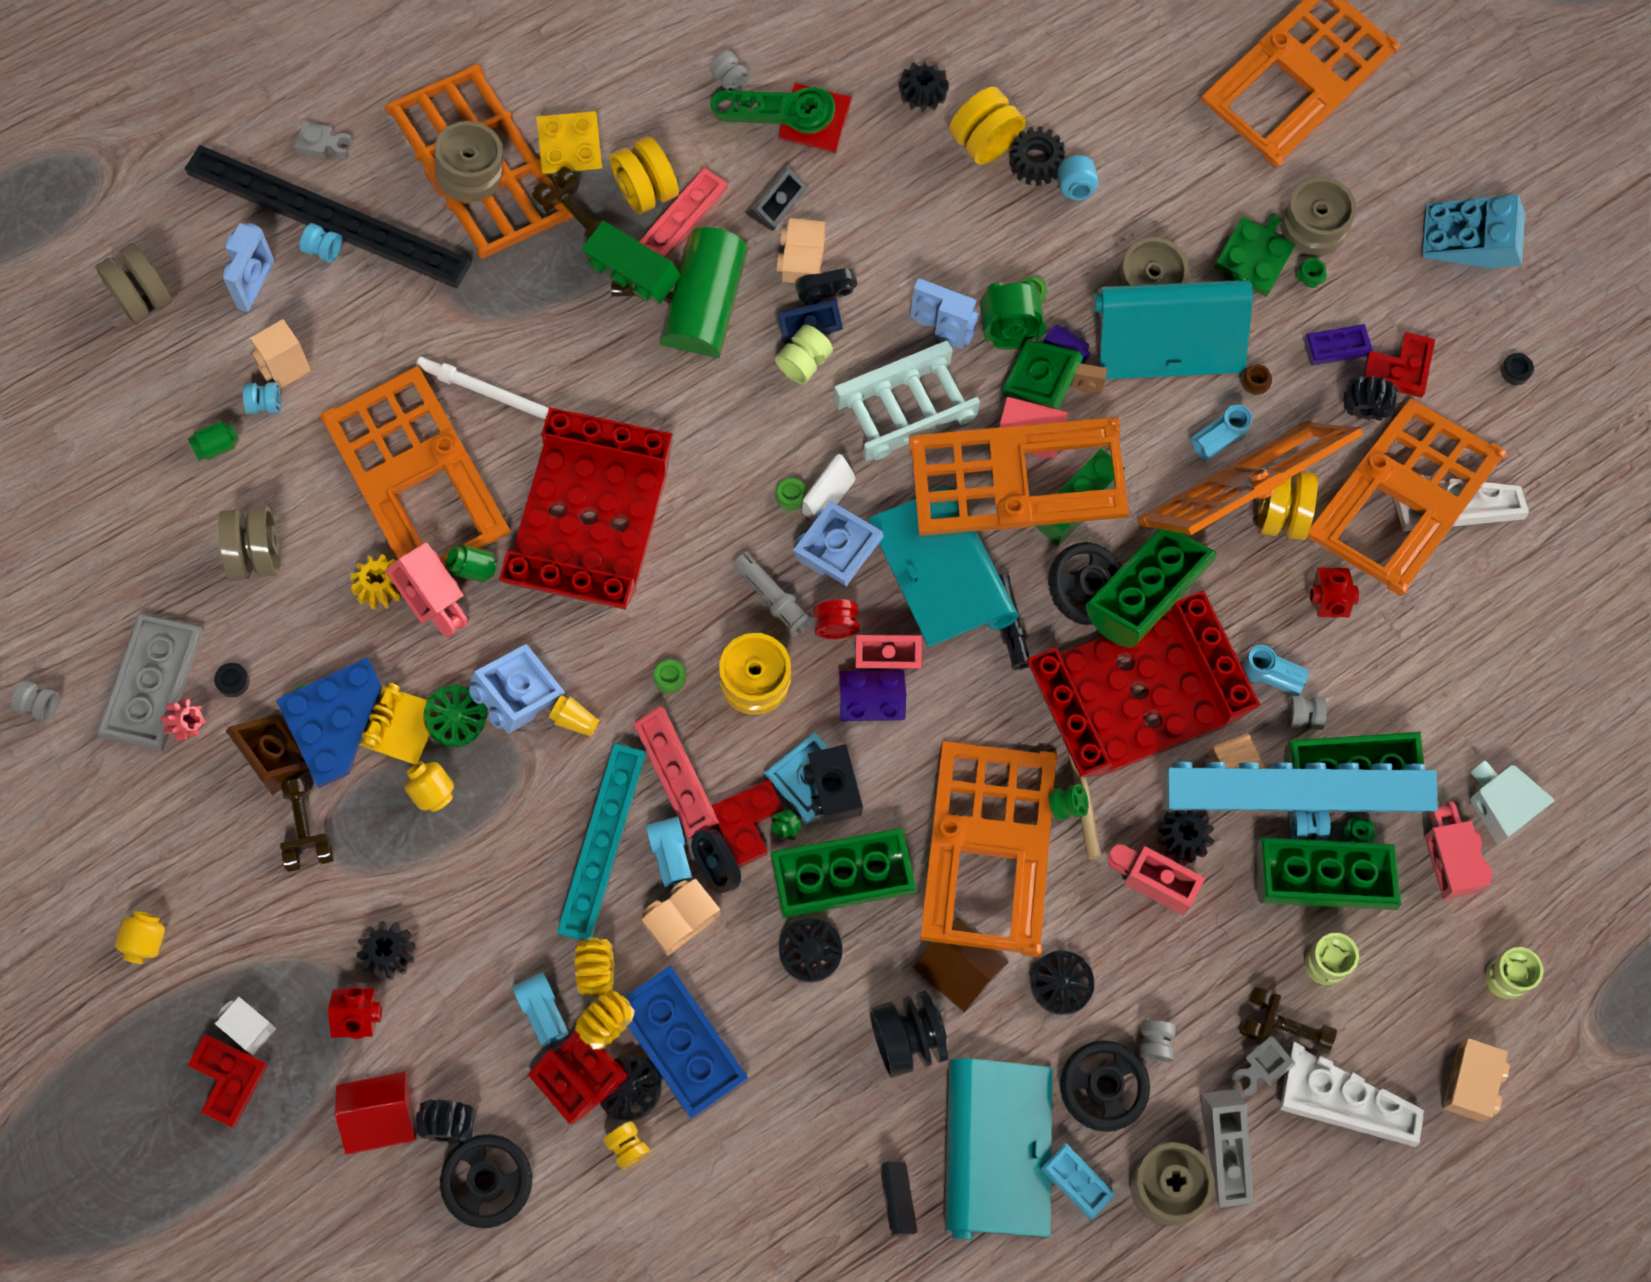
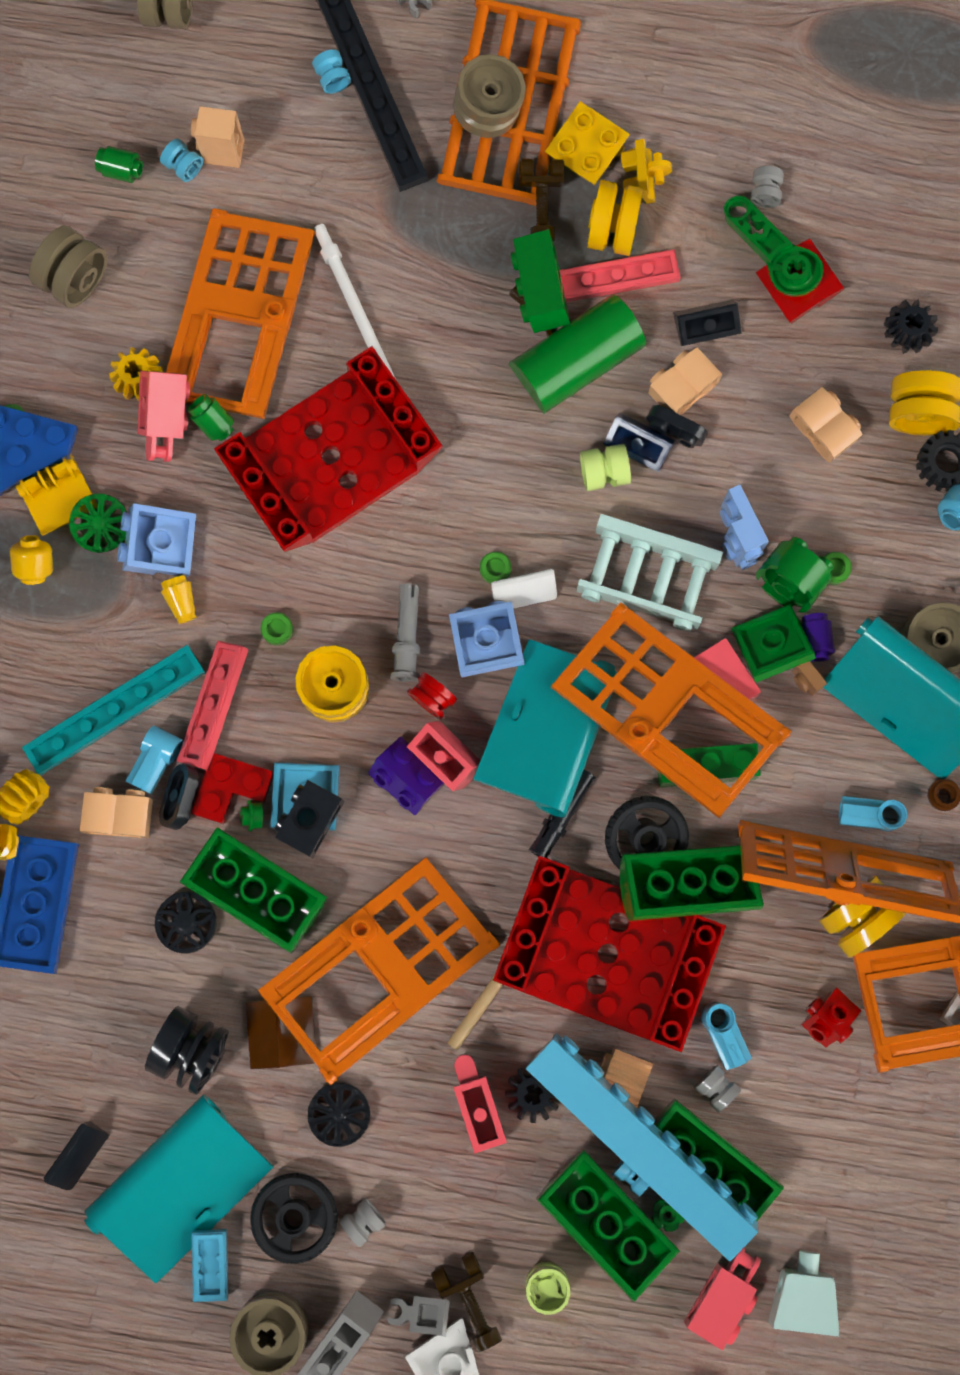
camera: 50 degrees right, 10 degrees up
light blue plate [223,223,275,312] -> none
green wheel [1049,784,1089,821] -> none
none -> yellow hips [621,138,672,204]
none -> light nougat brick [789,387,863,463]

